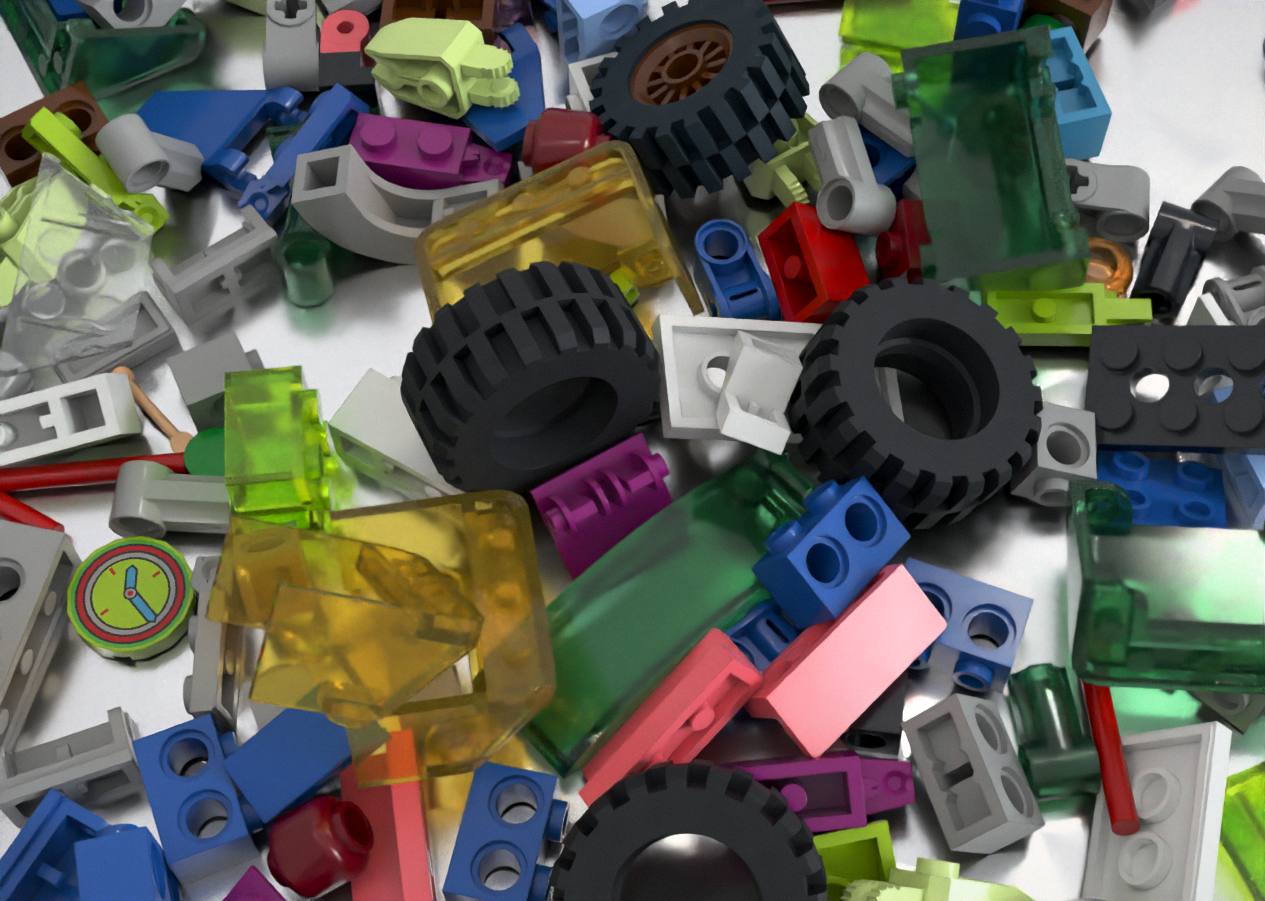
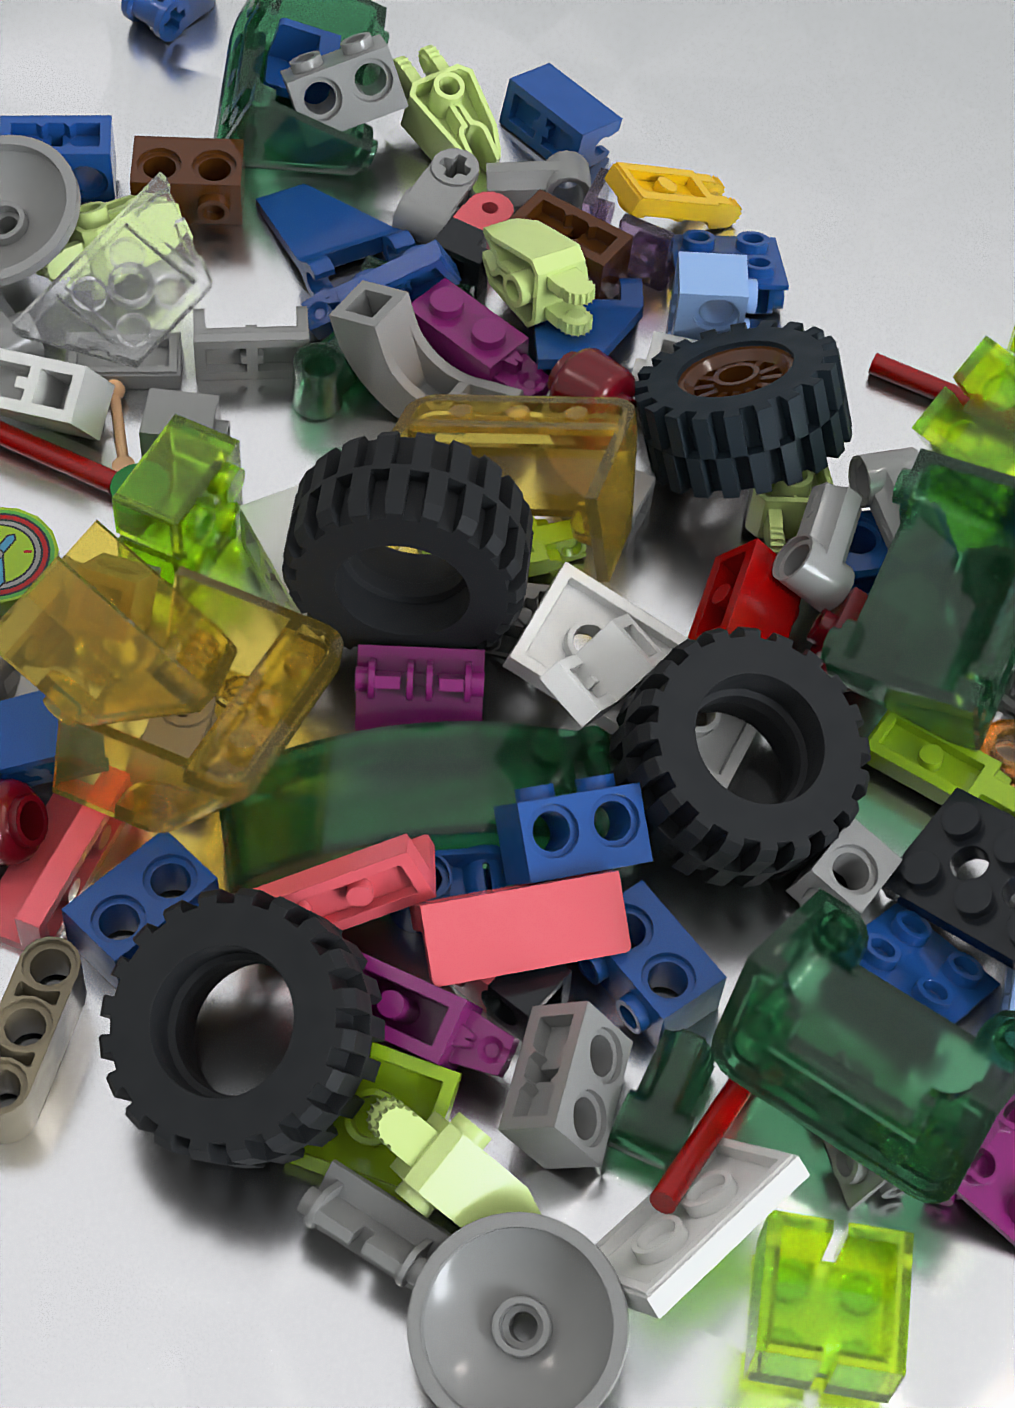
camera: 25 degrees right, 5 degrees down
lime hinge [21,106,170,243] -> none
light grey piece [95,114,204,193] -> none
light grey piece [108,460,242,540] -> none
blue piece [693,219,780,321] -> none

